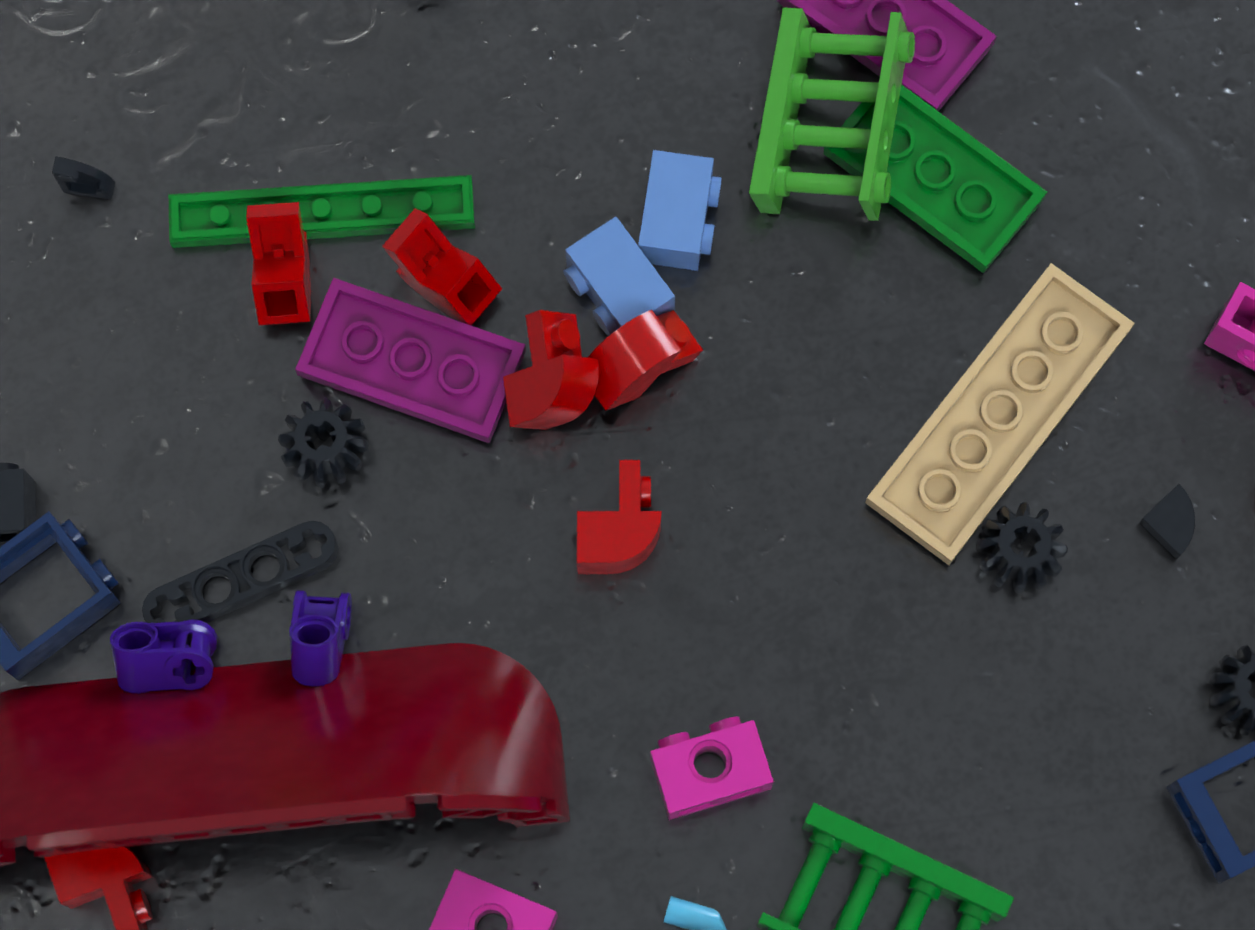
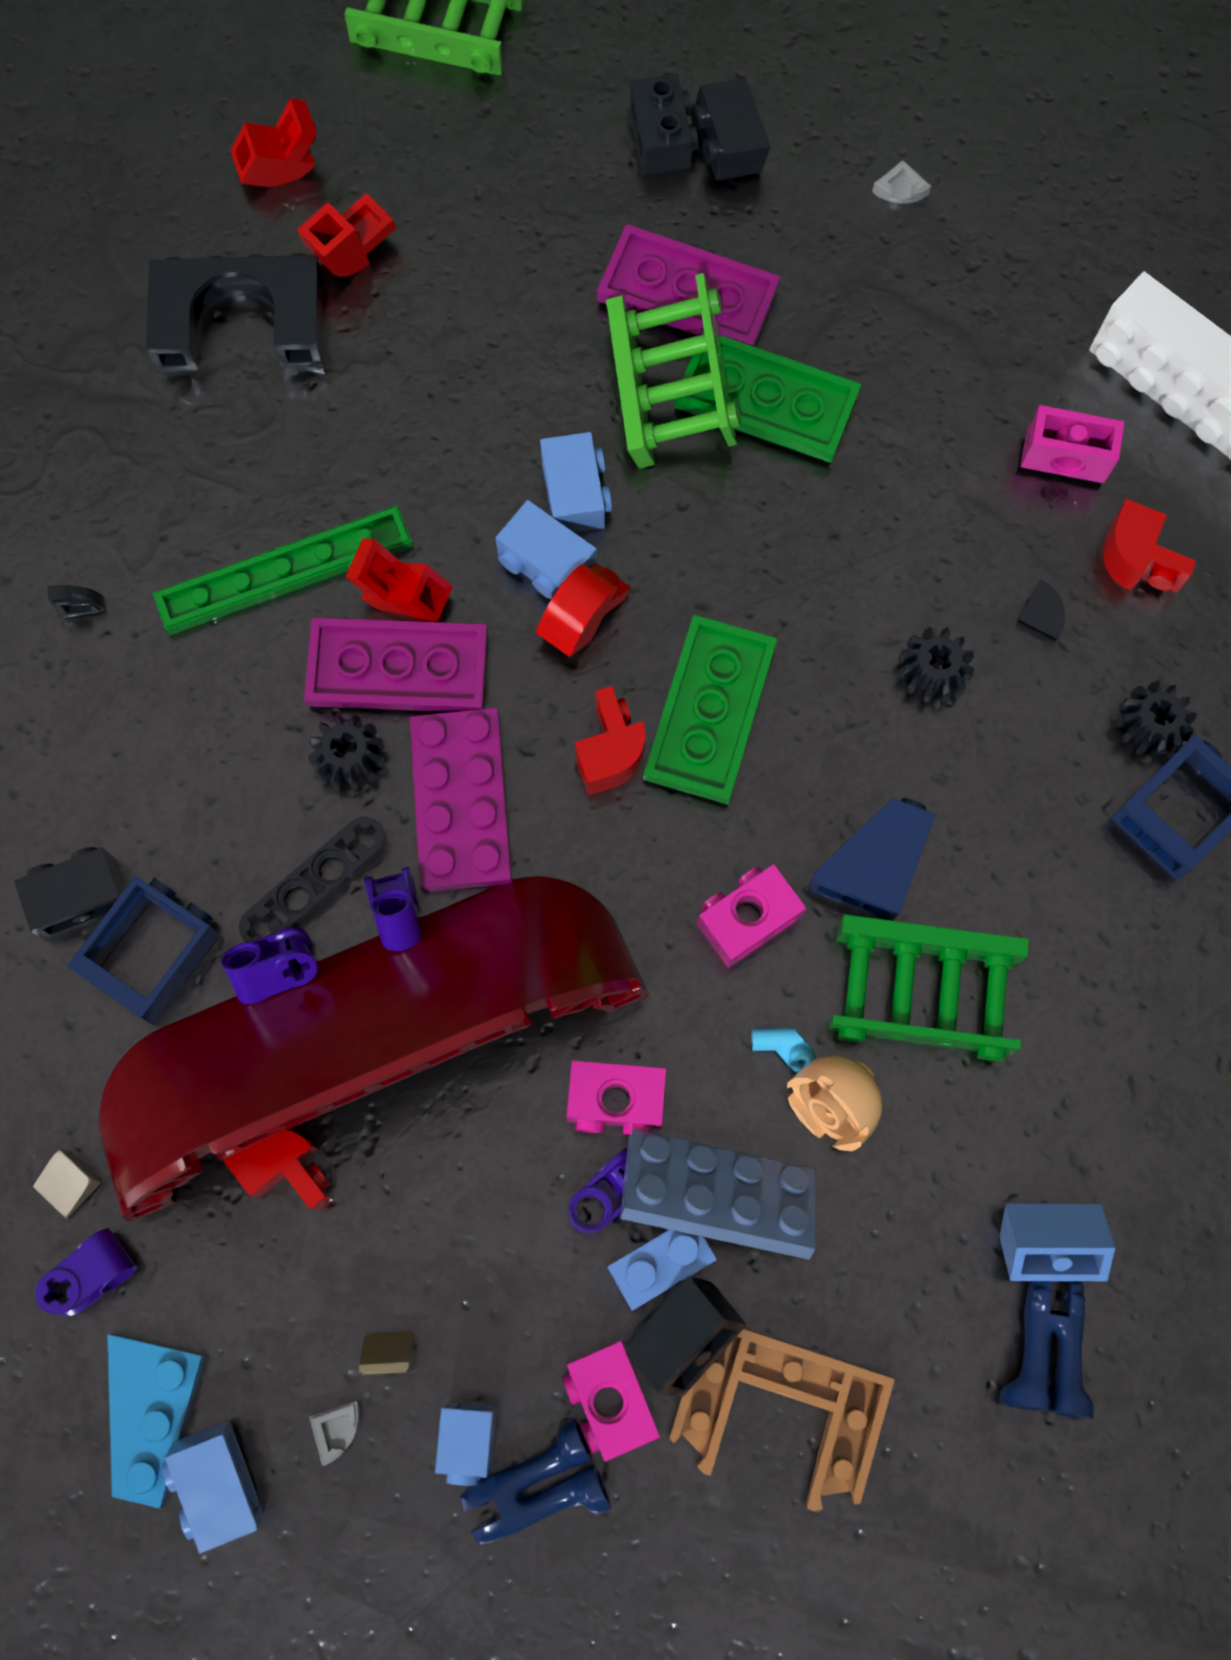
camera: 20 degrees left, 0 degrees up
red brick [246,202,311,325] -> none
red brick [503,310,599,430] -> none
tan plate [865,263,1135,565] -> none
none -> magenta plate [409,708,513,893]
none -> green plate [643,614,778,805]
none -> dark blue slope [807,798,936,921]

